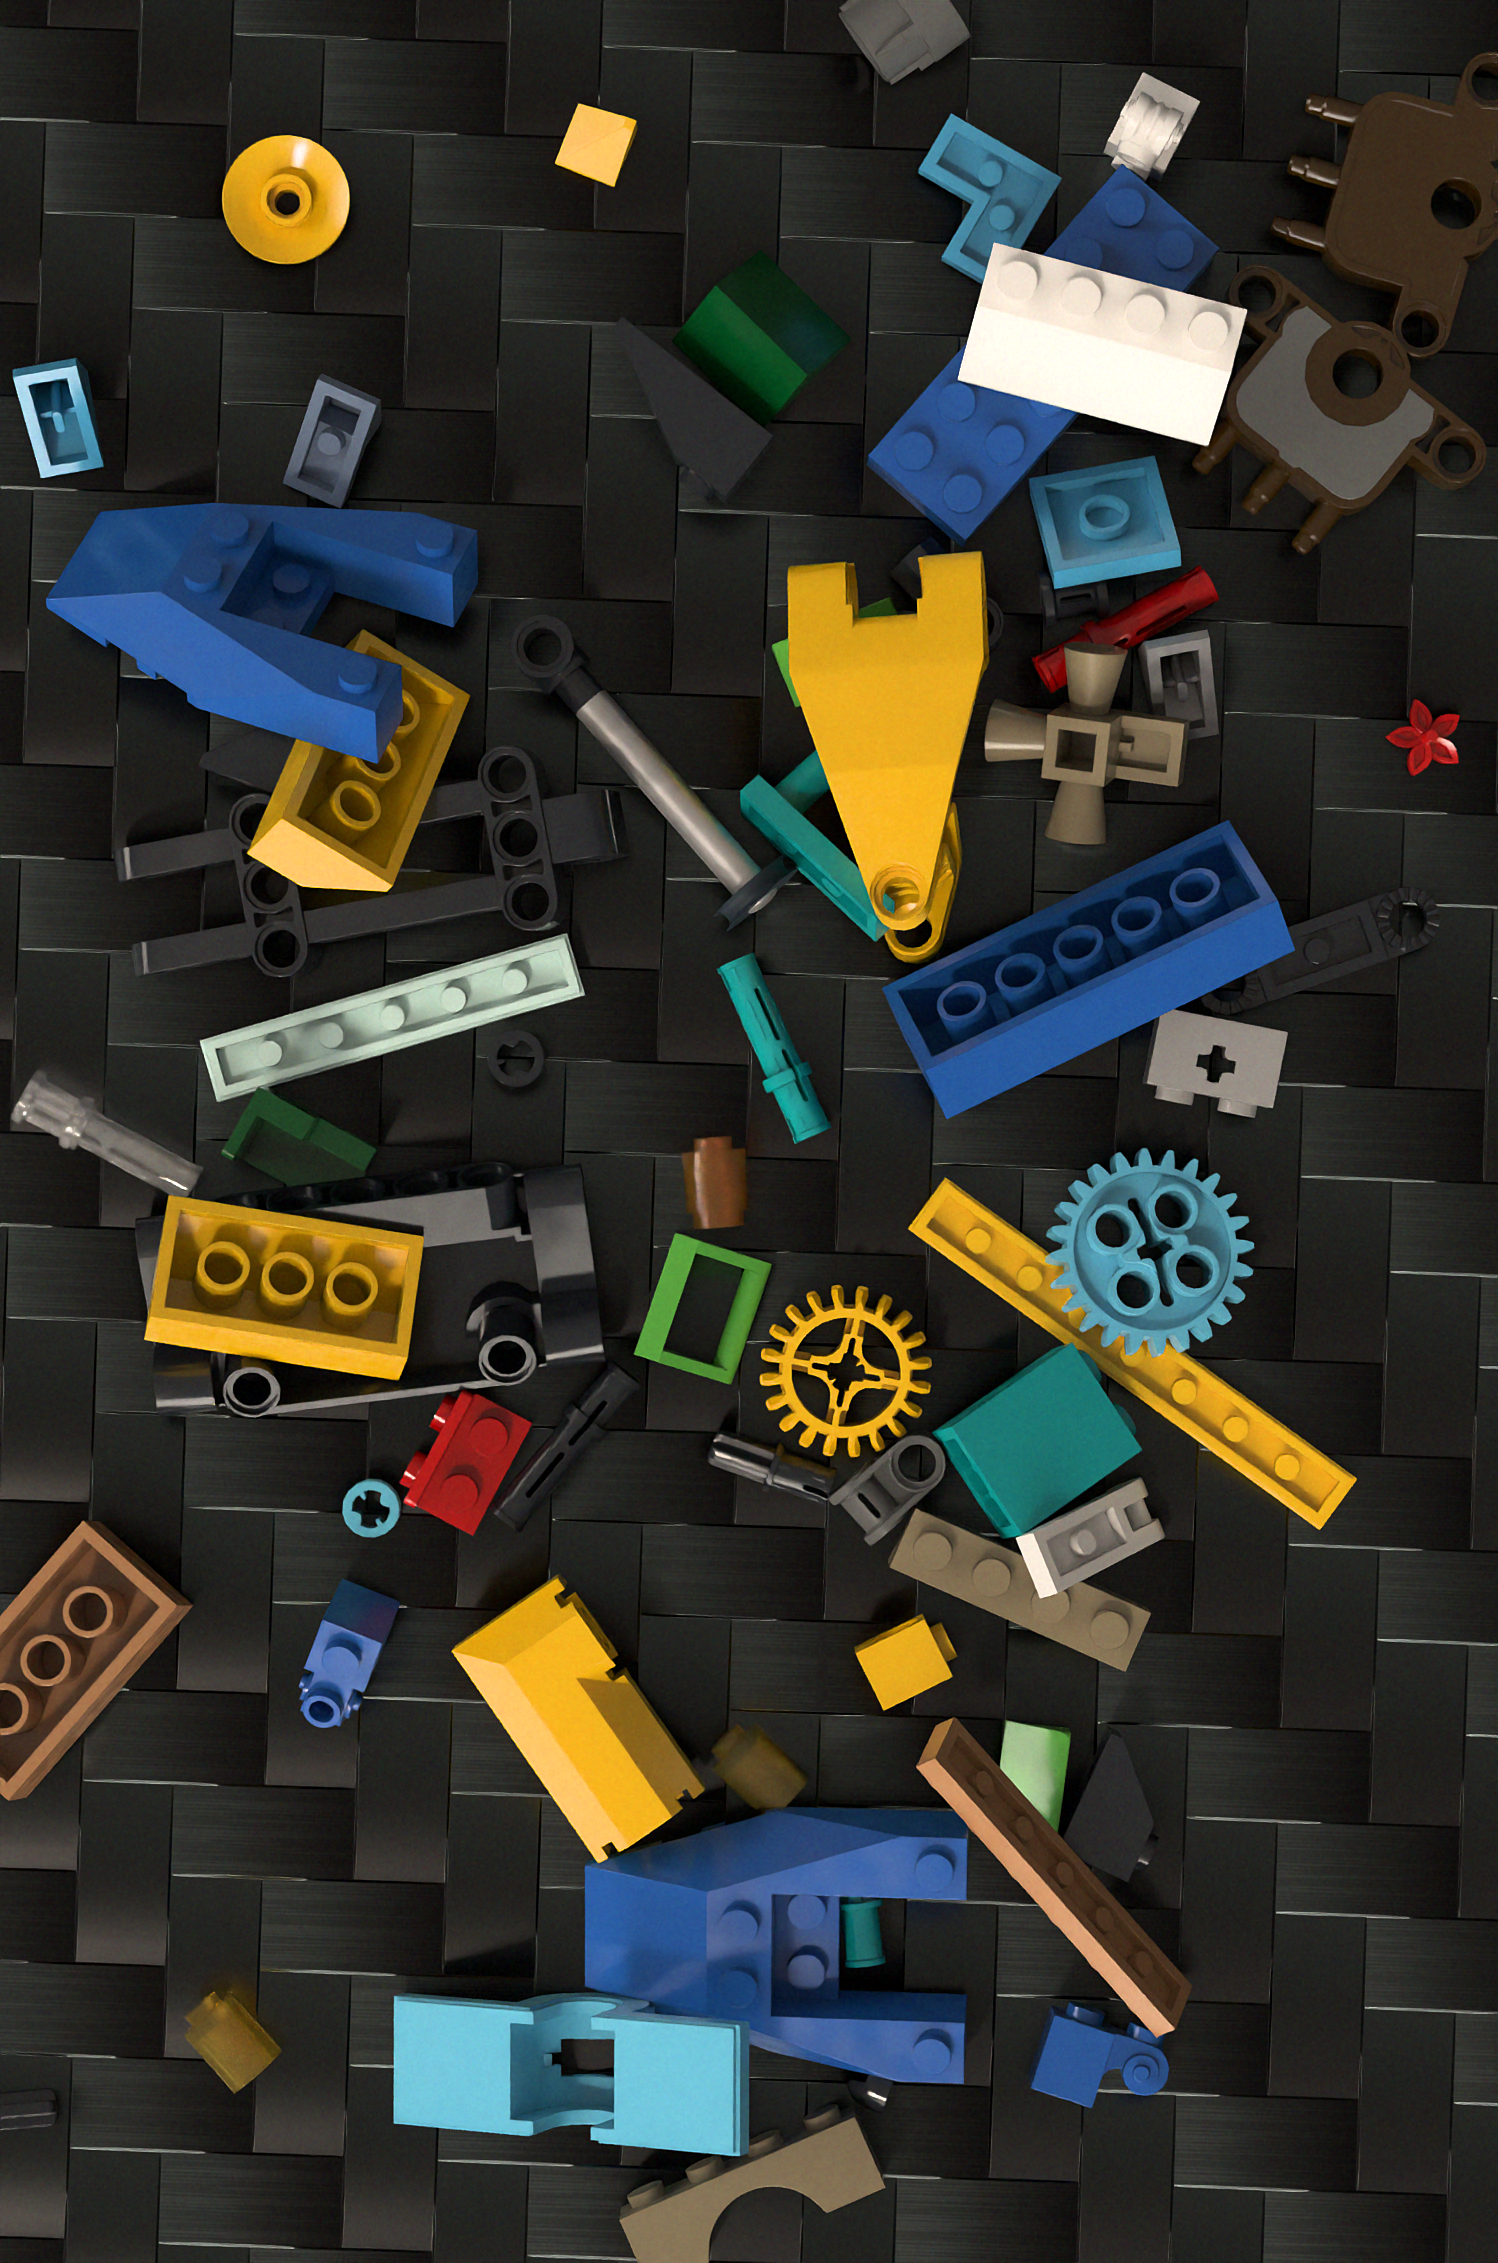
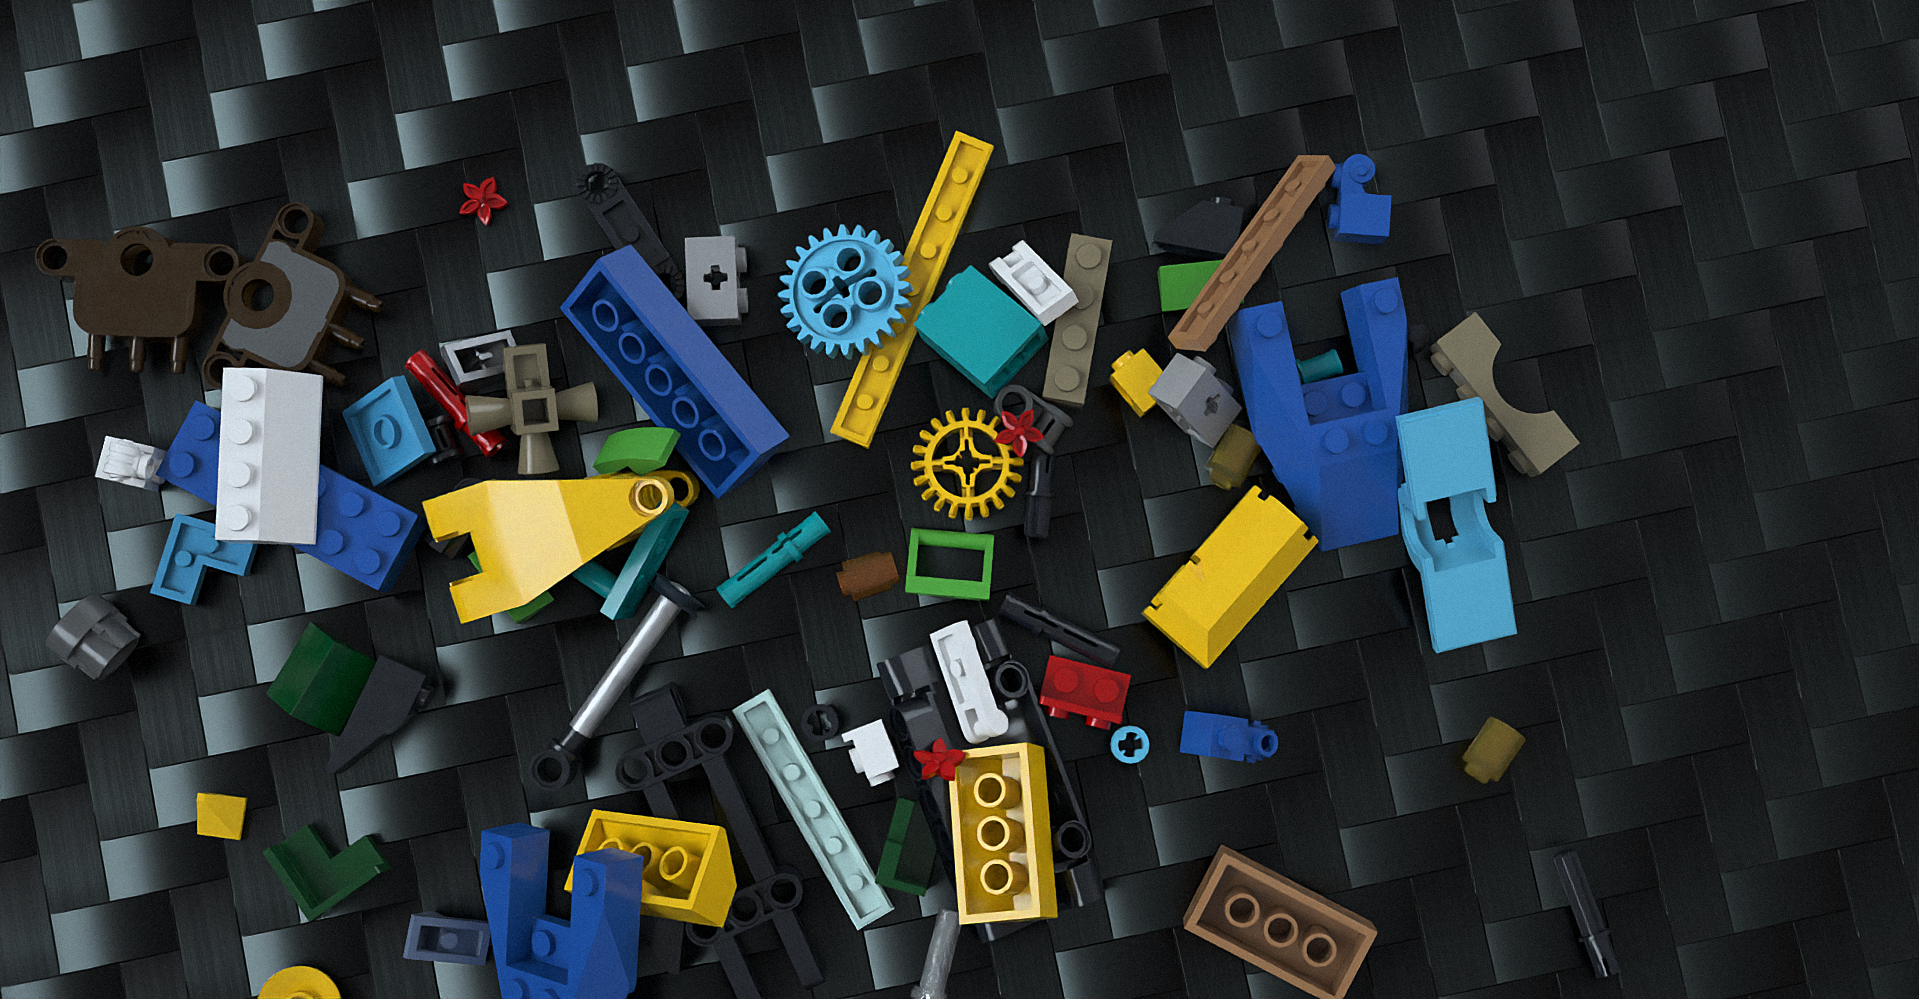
camera: 110 degrees left, 5 degrees down
none -> dark green panel [262,824,392,922]
none -> bright green slope [592,427,681,476]
none -> white brick [842,719,900,786]
none -> red plant [914,737,966,781]
none -> white plate [930,620,1009,744]
none -> red plant [994,409,1045,458]
none -> light grey brick [1148,353,1242,448]

